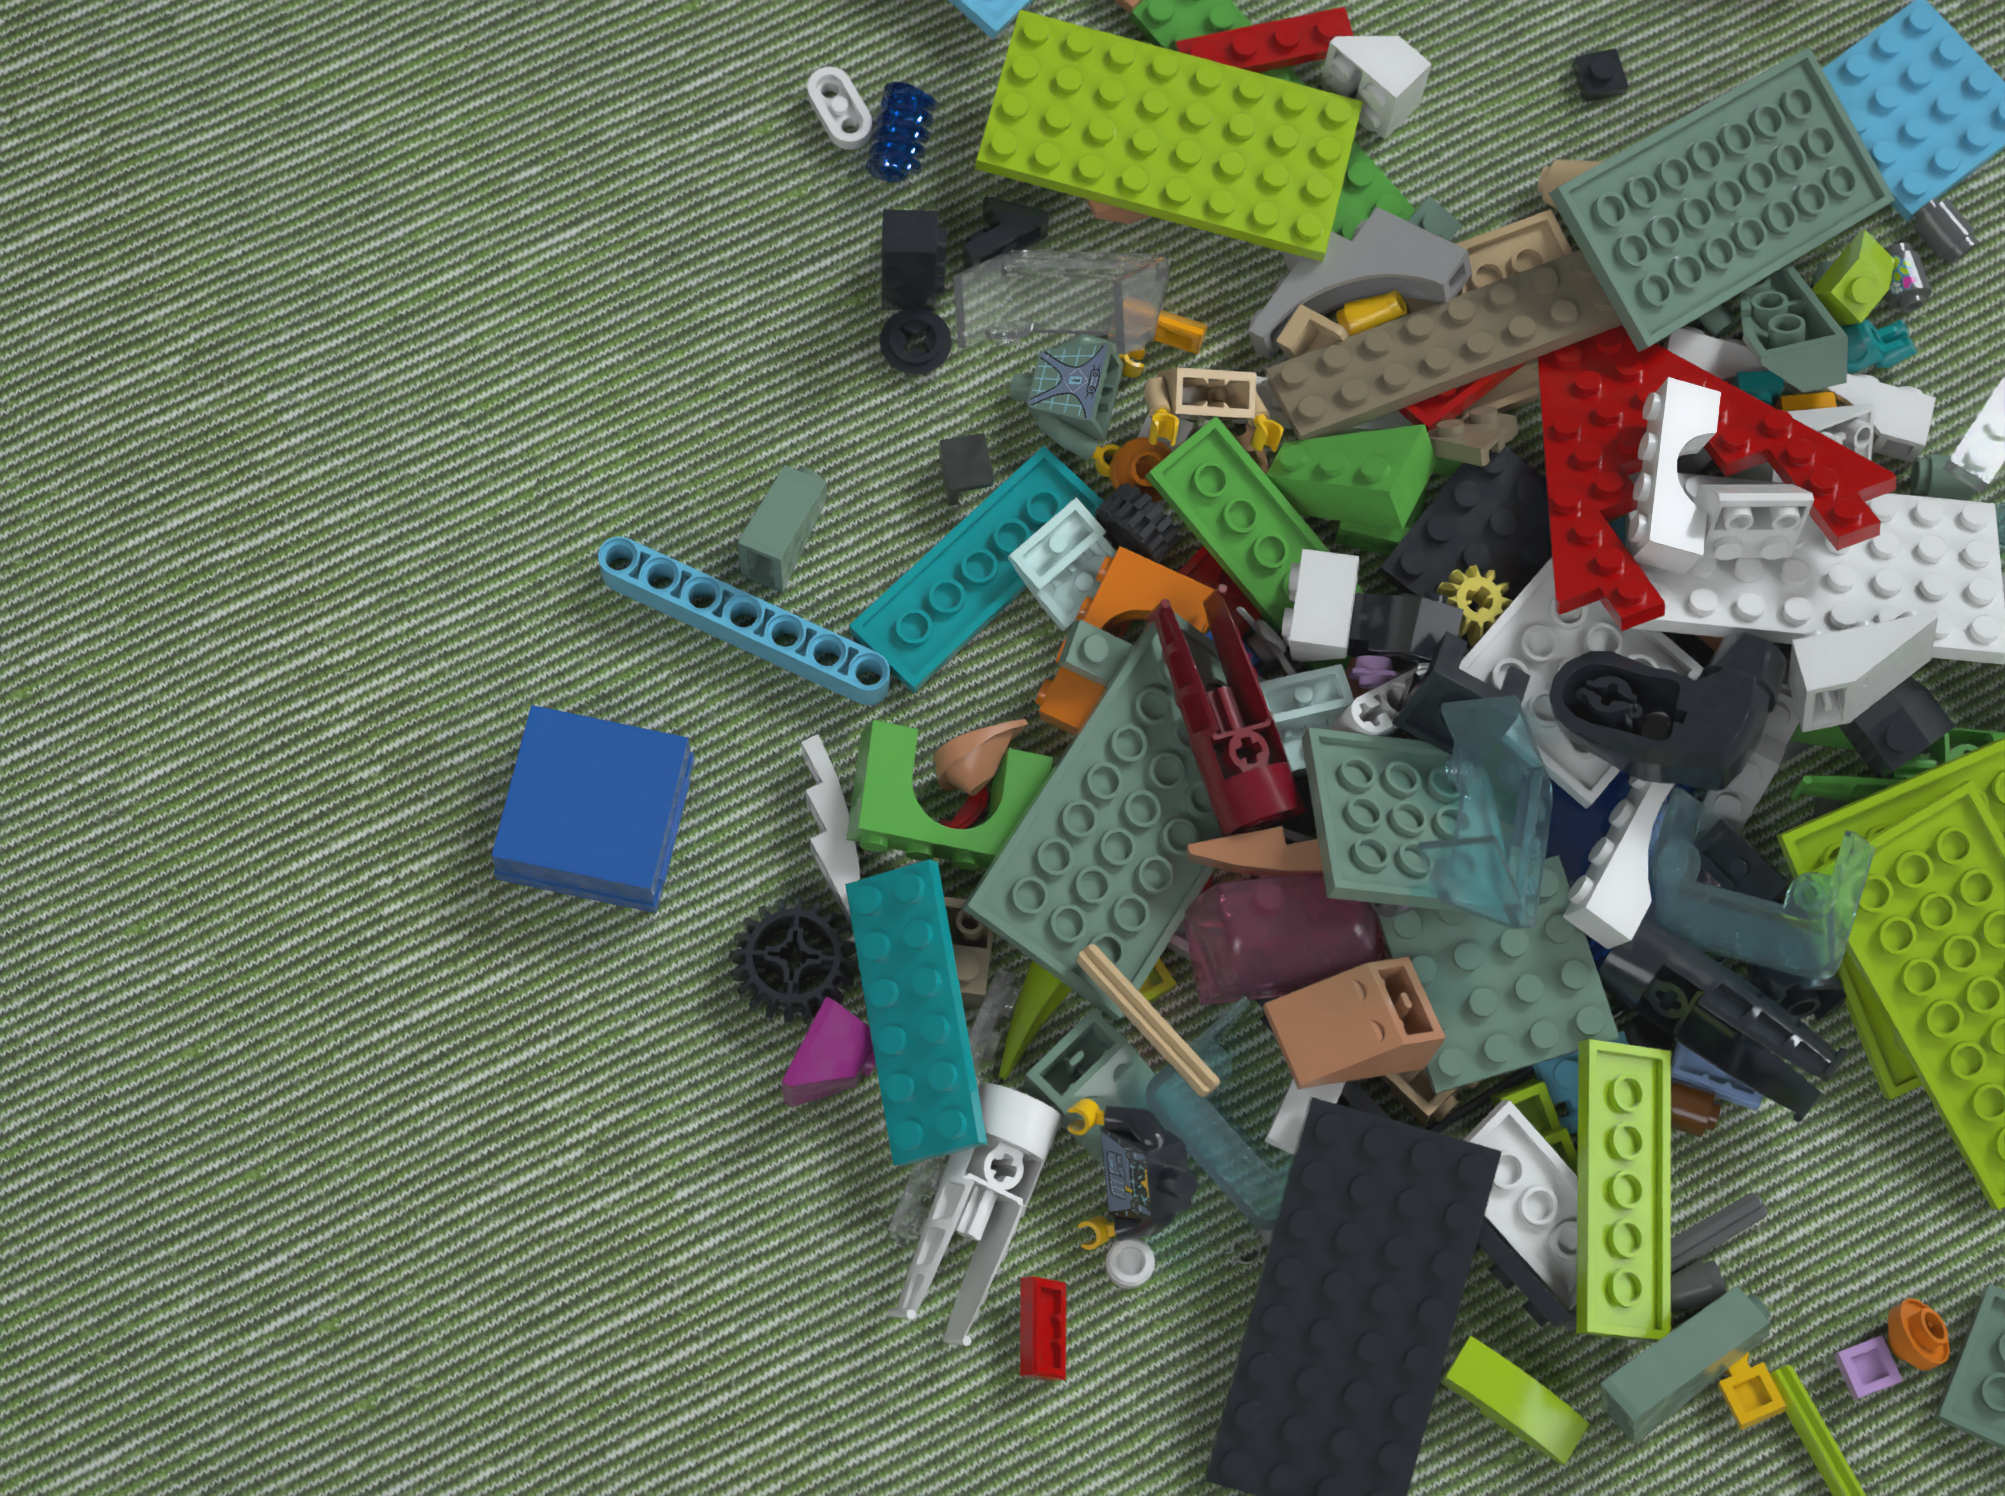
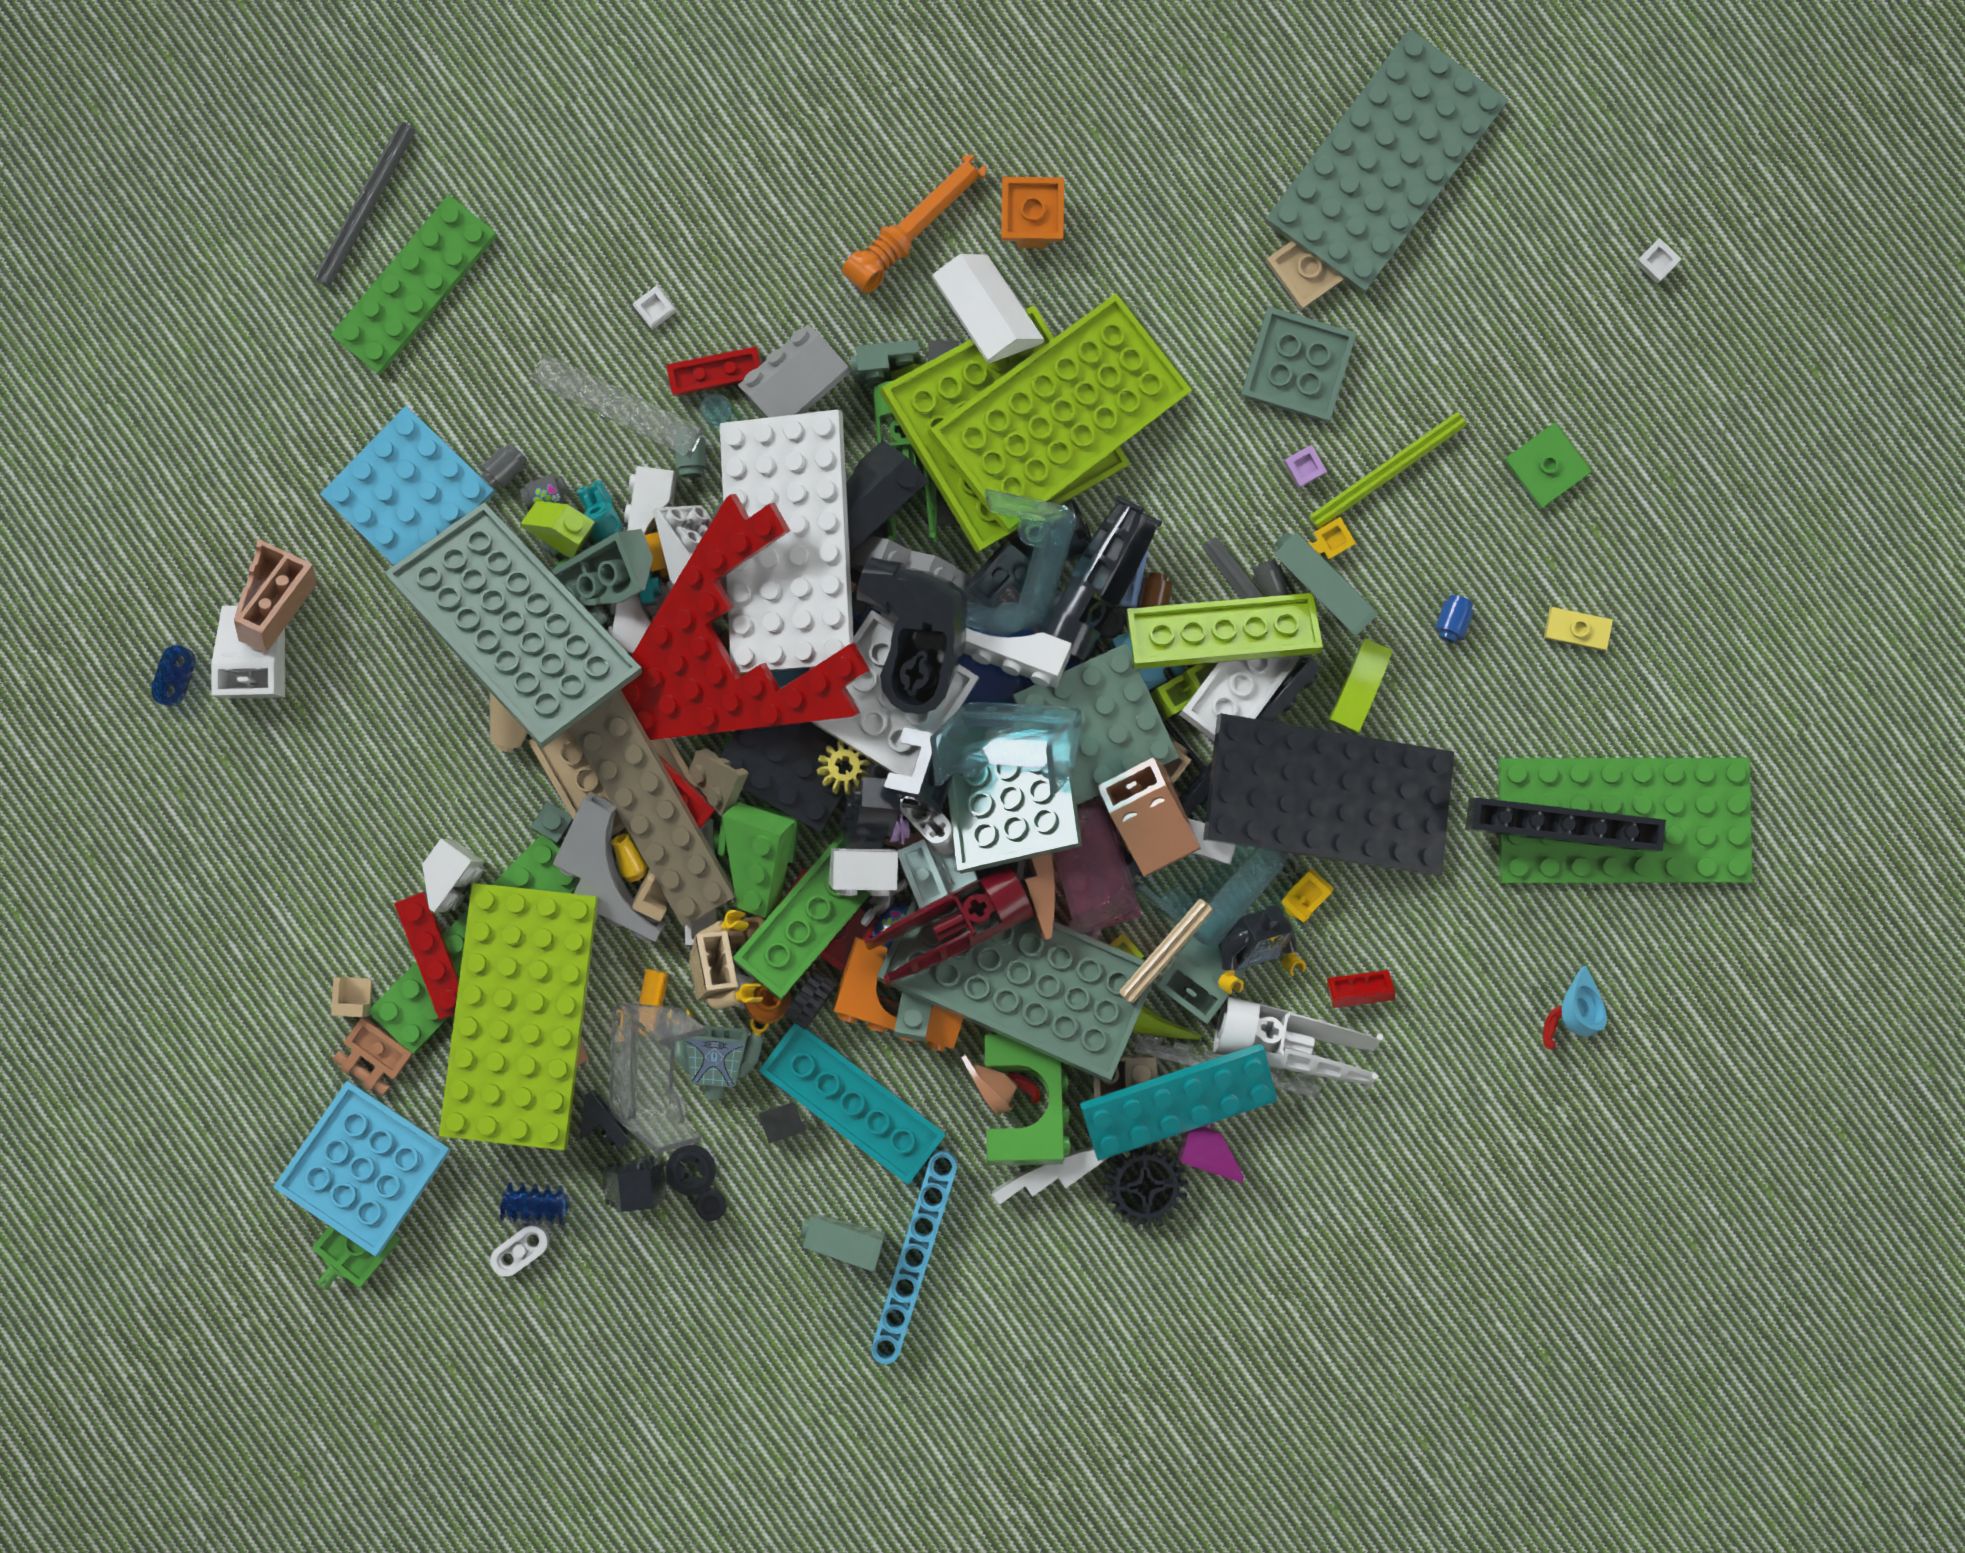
camera: 85 degrees left, 15 degrees up
blue container [491,705,695,913] -> none
light aqua slope [1008,497,1117,632] -> none
white tile [1105,1239,1155,1289] -> none
black plate [1572,48,1629,103] -> none
white arch [1628,377,1721,575] -> none
white slope [1694,484,1814,560] -> none
white slope [1788,611,1938,733] -> none
orange plate [1887,1298,1950,1371] -> none
none -> black tile [695,1188,728,1221]
none -> yellow bracket [1281,868,1334,923]

